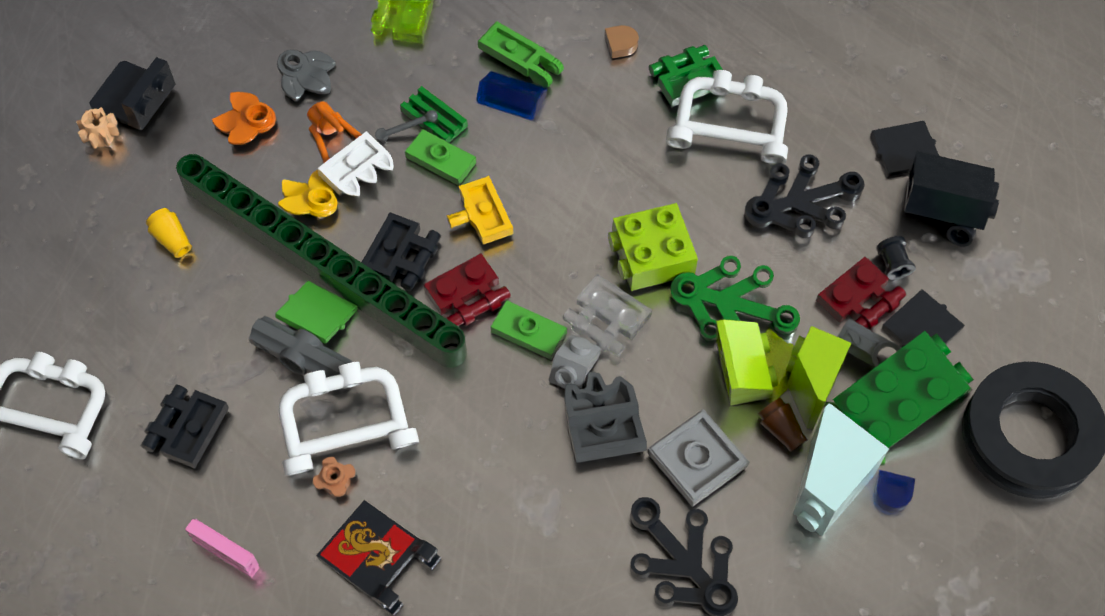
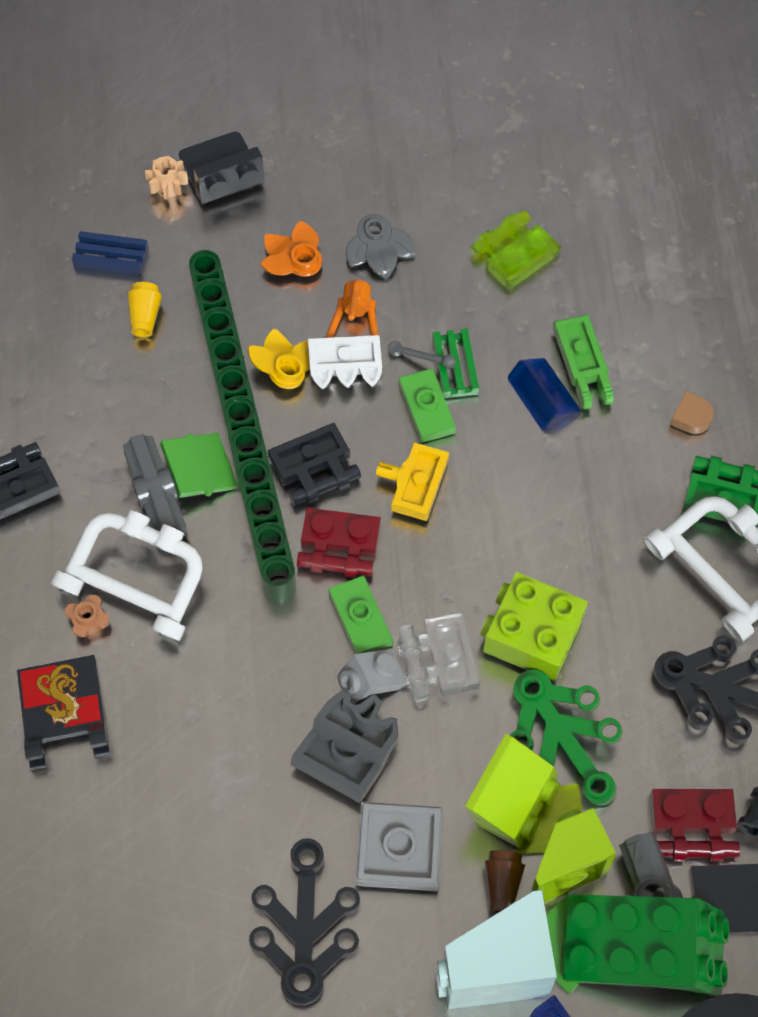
camera: 40 degrees right, 0 degrees up
none -> dark blue tile [72,231,148,276]

